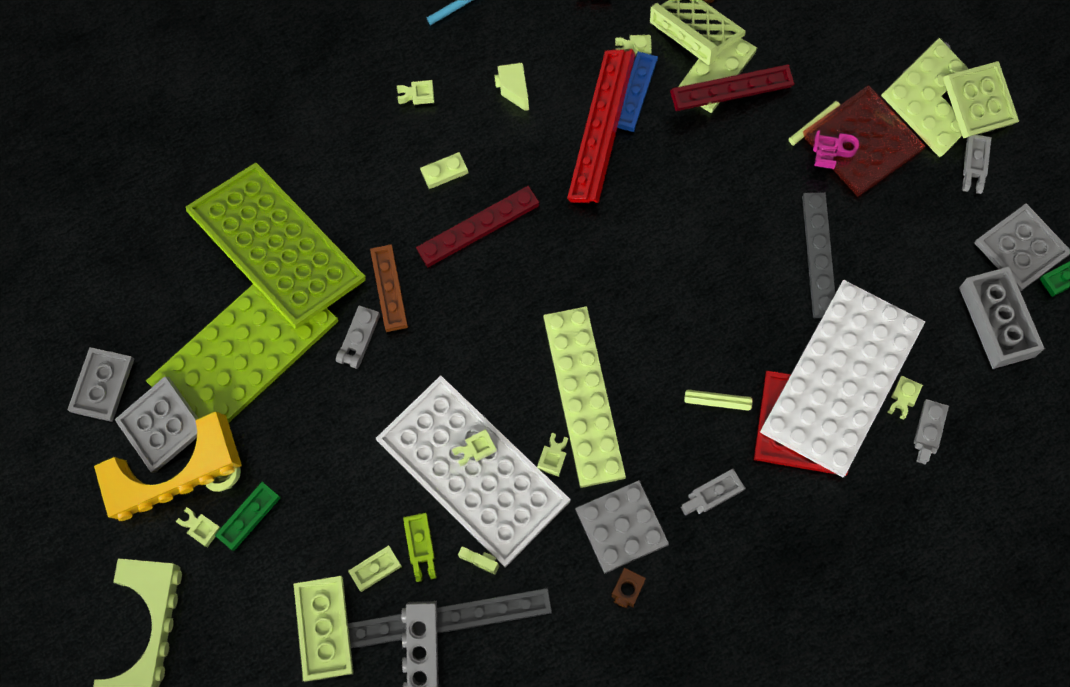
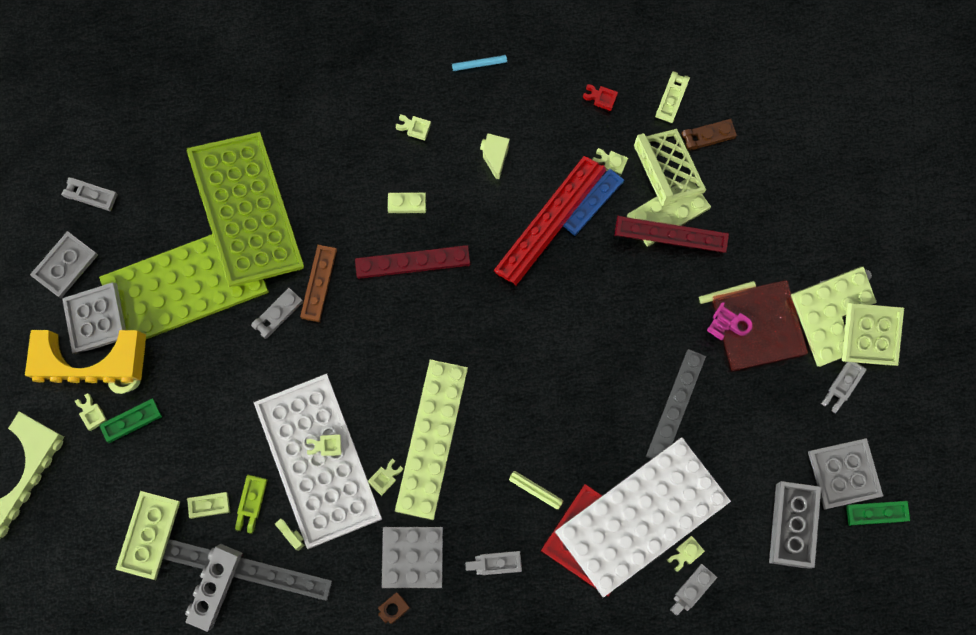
camera: 20 degrees right, 5 degrees up
none -> light grey plate [61,177,118,211]

